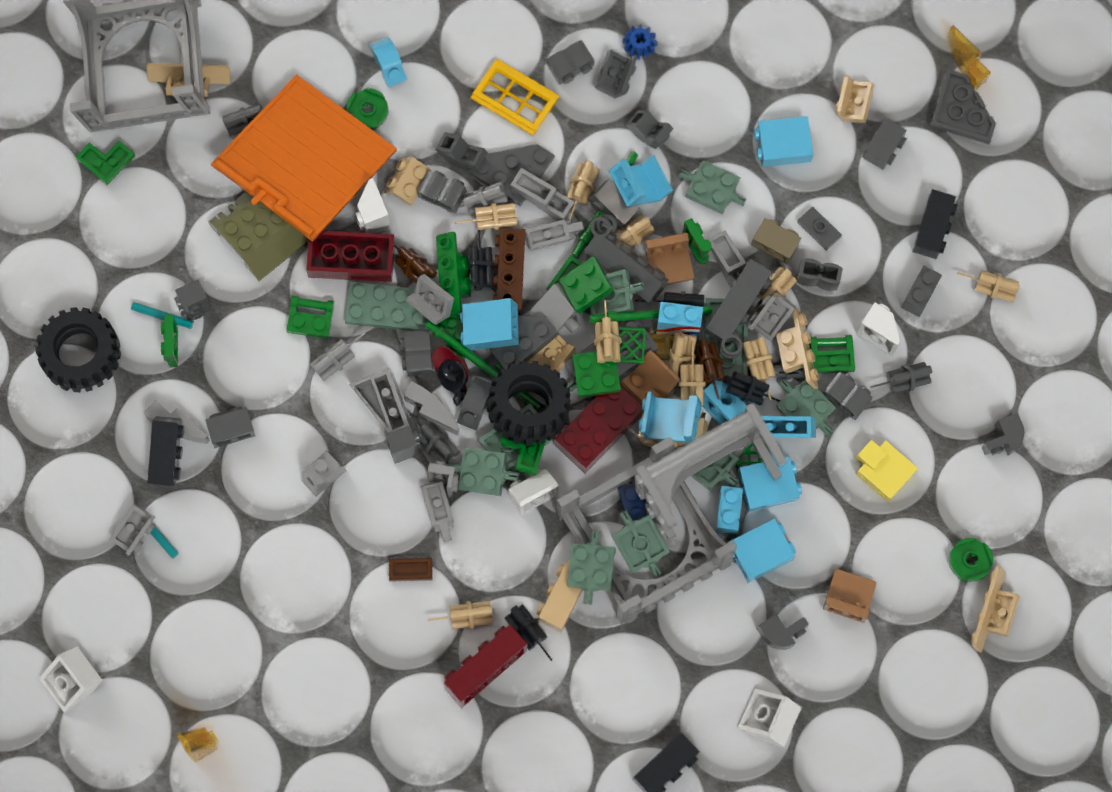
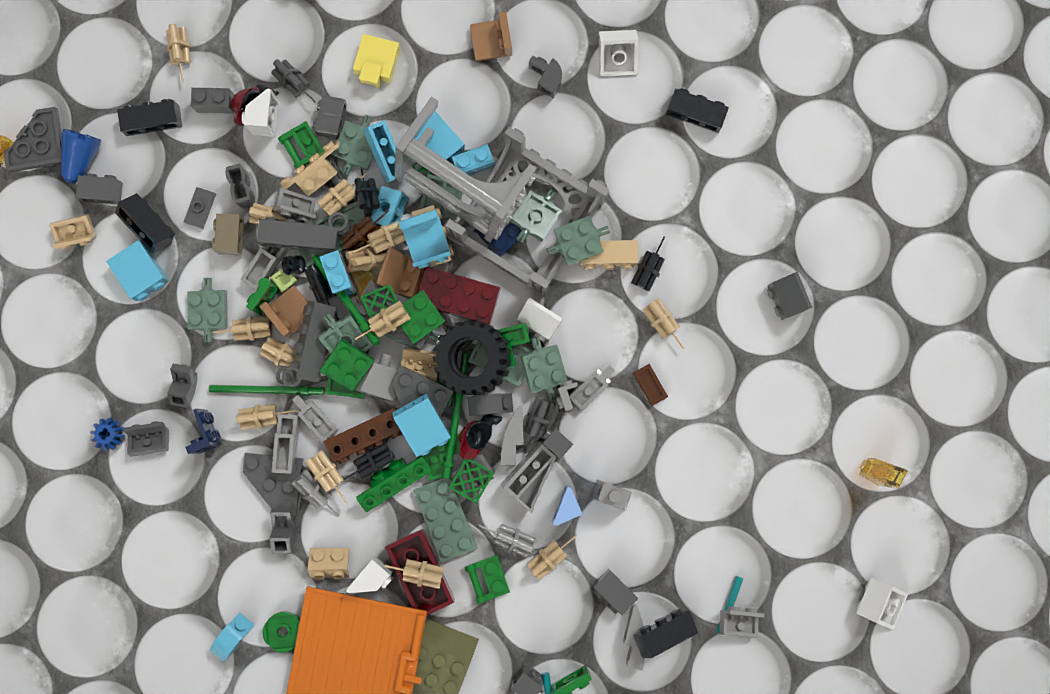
camera: 115 degrees left, 10 degrees up
reddish brown piece [395,245,437,284] -> none
light grey bracket [406,274,454,325] -> none
dark grey brick [417,171,467,213] -> none
dark red brick [443,625,527,709] -> none
yellow piece [470,59,560,136] -> none
dark grey brick [546,40,594,84] -> none
brick [588,178,640,228] -> none
medium azure panel [609,155,673,207] -> none
medium azure brick [729,519,796,583] -> none
none -> blue cone [61,129,102,184]
none -> black brick [115,193,175,254]
none -> dark blue bracket [185,408,221,454]
none -> tan piece [212,316,272,341]
none -> hair [231,84,279,126]
none -> yellowish green tile [270,268,298,293]
none -> black wheel [282,255,306,275]
none -> tan piece [384,559,444,589]
none -> green window [449,459,494,504]
none -> tan piece [526,535,577,580]
none -> light blue slope [552,485,582,526]
none -> dark grey slope [767,271,813,320]

